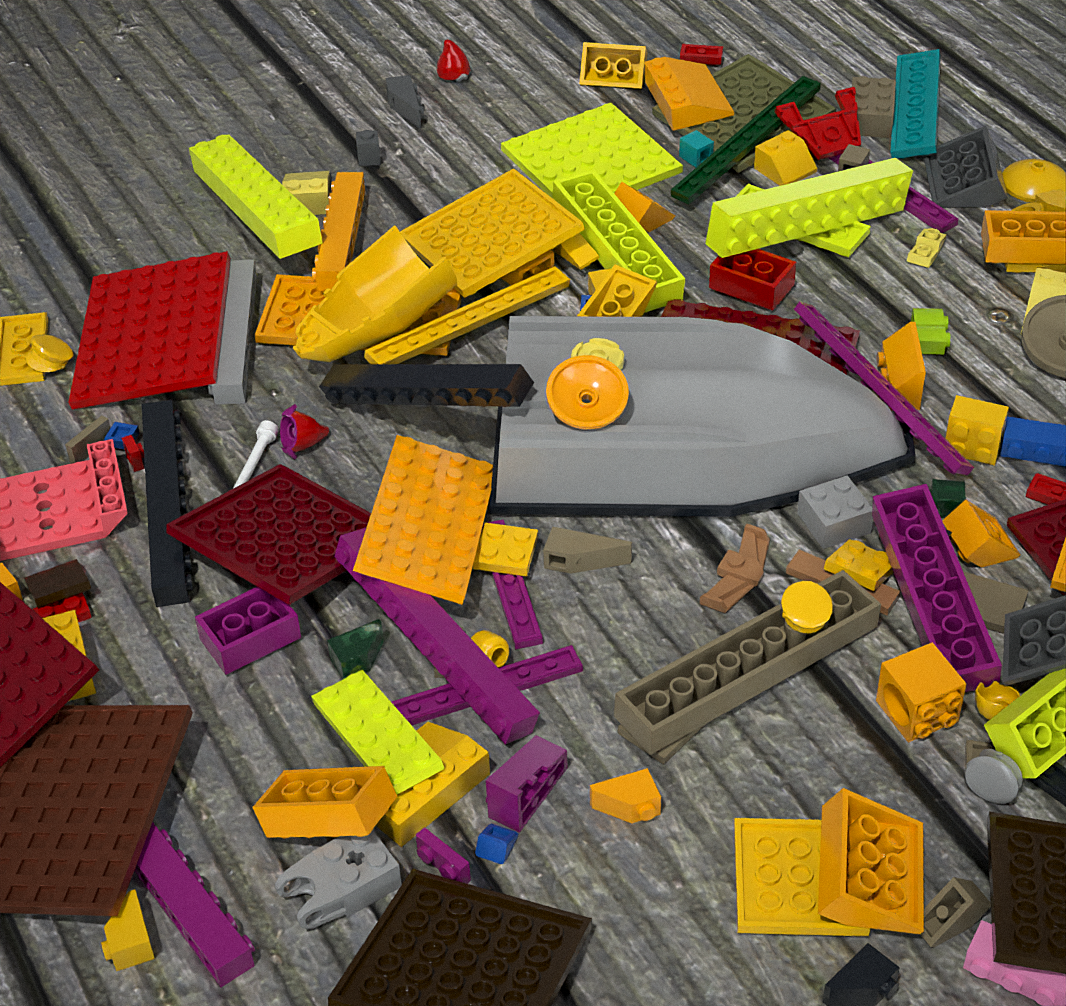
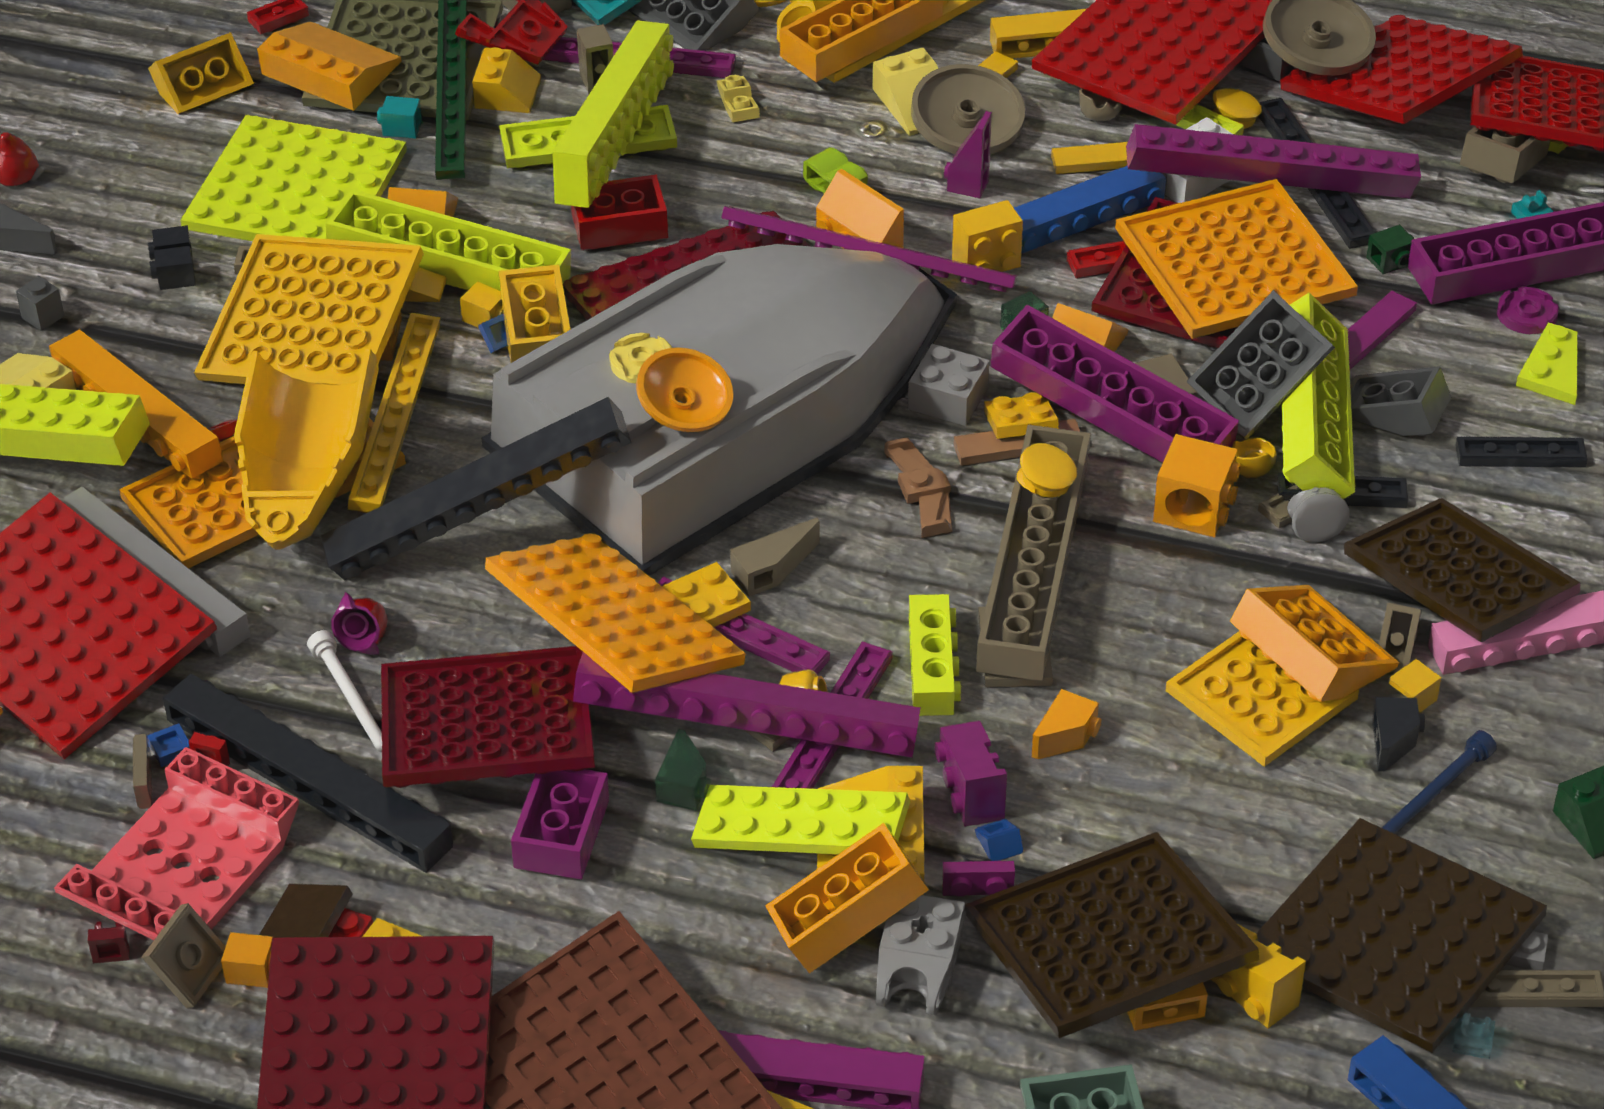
camera: 45 degrees left, 0 degrees up
none -> black piece [148,225,196,290]
none -> neon yellow brick [908,594,961,716]
none -> magenta slope [944,111,992,199]
none -> yellow panel [1389,659,1442,712]

